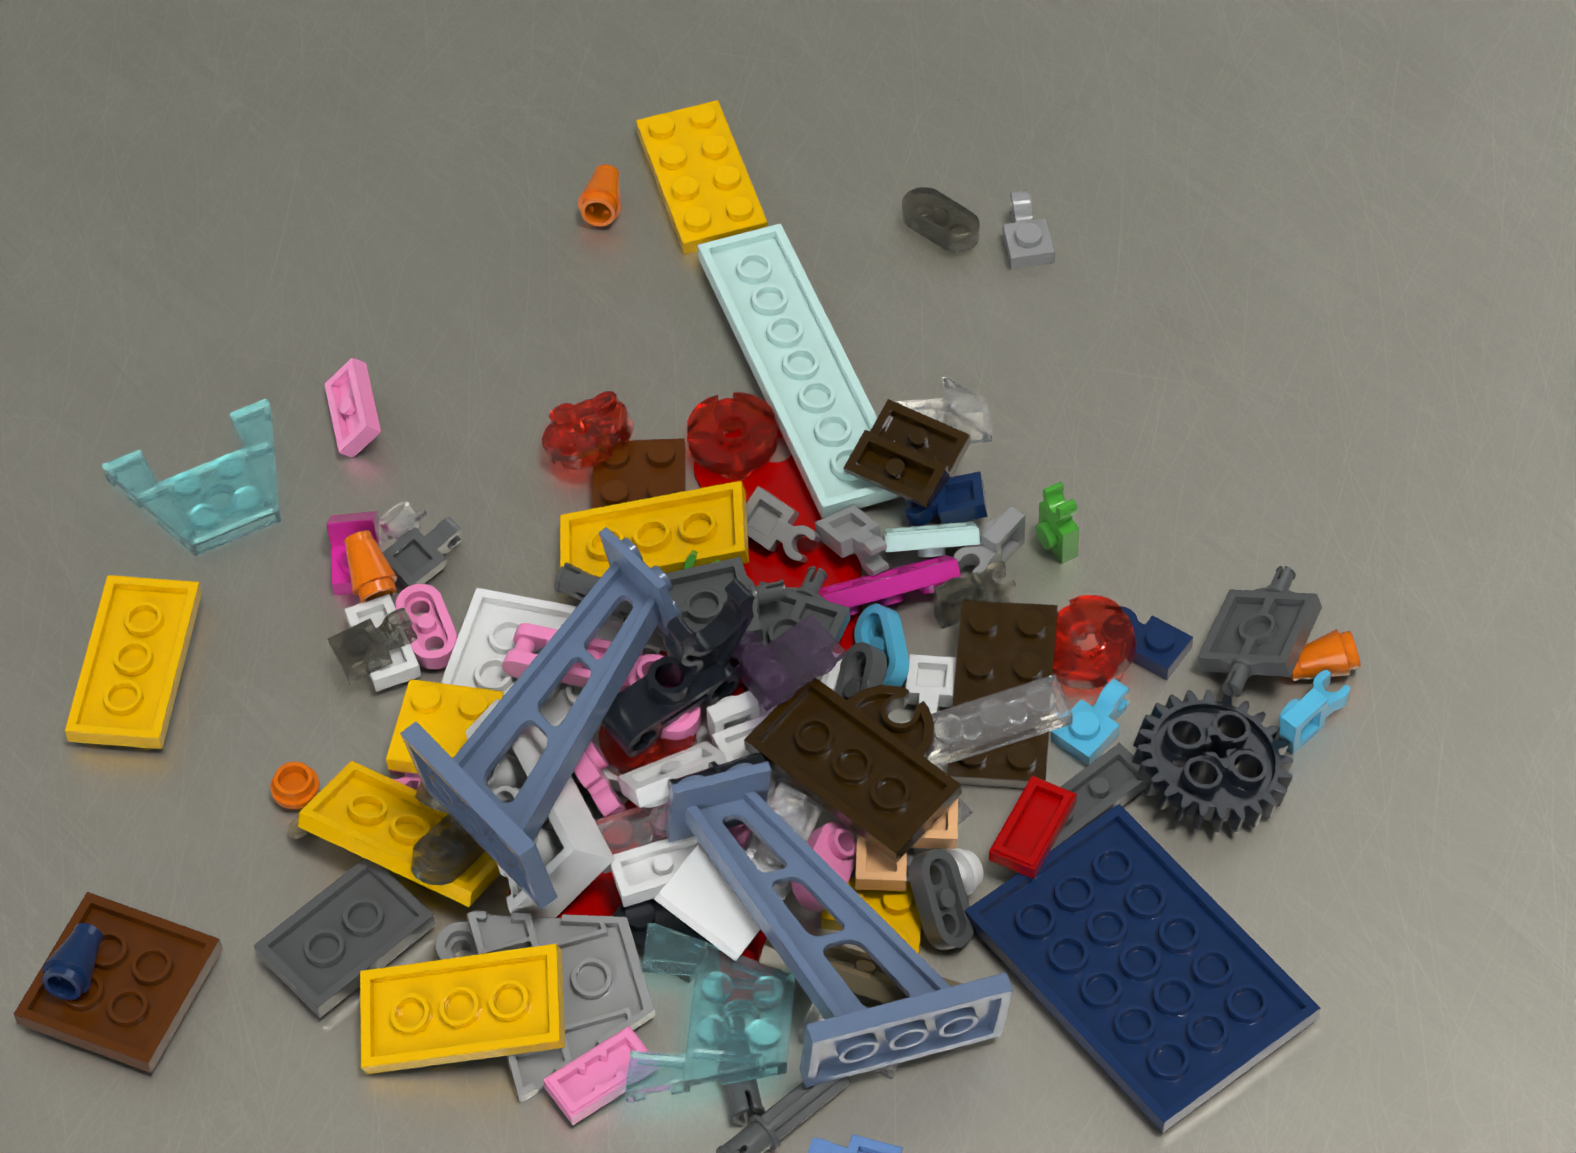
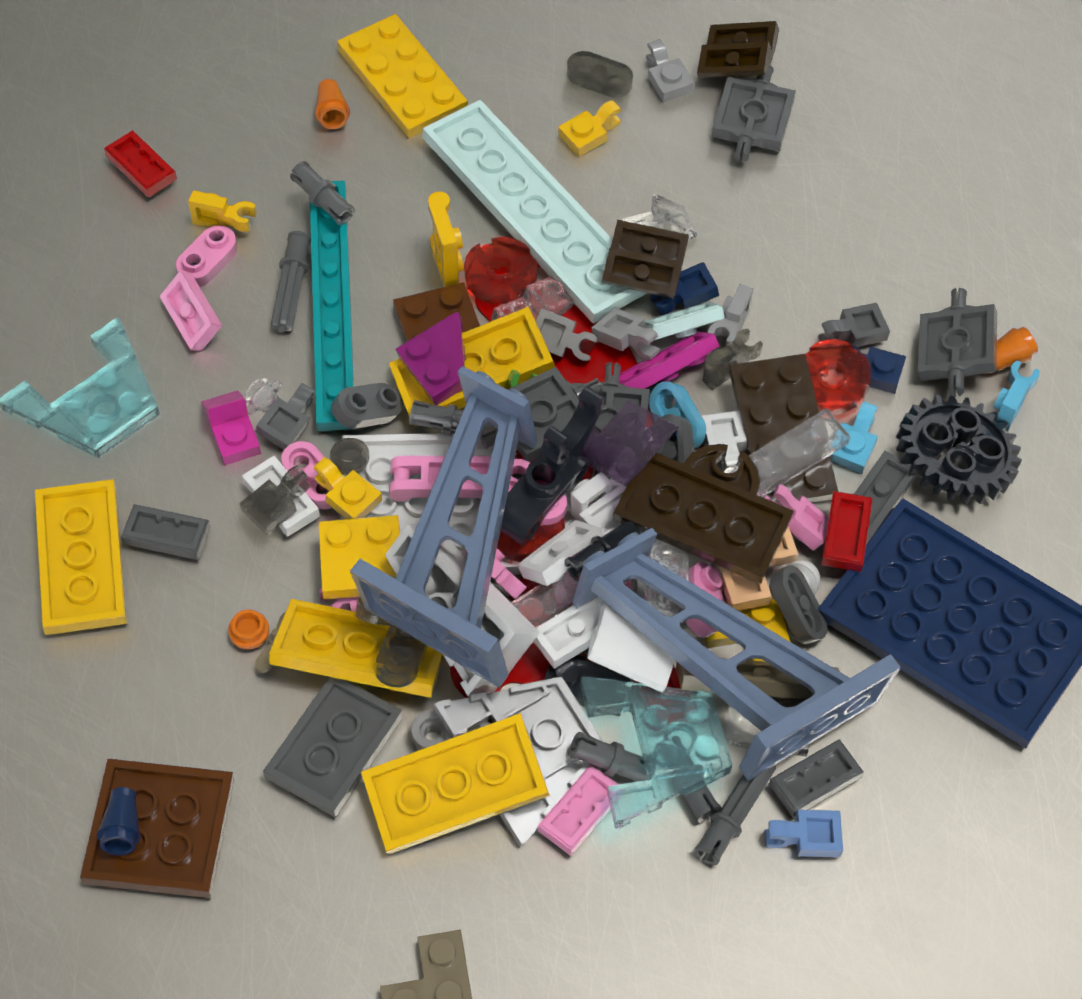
camera: 20 degrees left, 5 degrees up
orange cone [344,530,398,603] -> none
clear red plate [542,391,634,470] -> none
bright green plate [1035,482,1079,564] -> none
none -> red plate [104,130,177,198]
none -> dark grey plate [121,504,211,560]
none -> bright pink plate [176,226,237,287]
none -> yellow plate [188,190,257,232]
none -> dark grey axle [271,231,311,333]
none -> dark grey pin [290,161,355,225]
none -> teal plate [310,180,356,431]
none -> yellow plate [313,457,382,519]
none -> clear smoke plate [330,438,370,475]
none -> dark grey plate [331,383,403,428]
none -> magenta wing [395,312,466,405]
none -> yellow plate [428,191,464,287]
none -> clear slope [491,276,575,321]
none -> yellow plate [558,100,621,157]
none -> dark grey pin [569,732,657,786]
none -> dark brown slope [697,21,779,78]
none -> dark grey plate [711,65,796,162]
none -> bright pink plate [764,484,829,551]
none -> dark grey plate [769,739,864,818]
none -> dark grey plate [818,302,890,349]

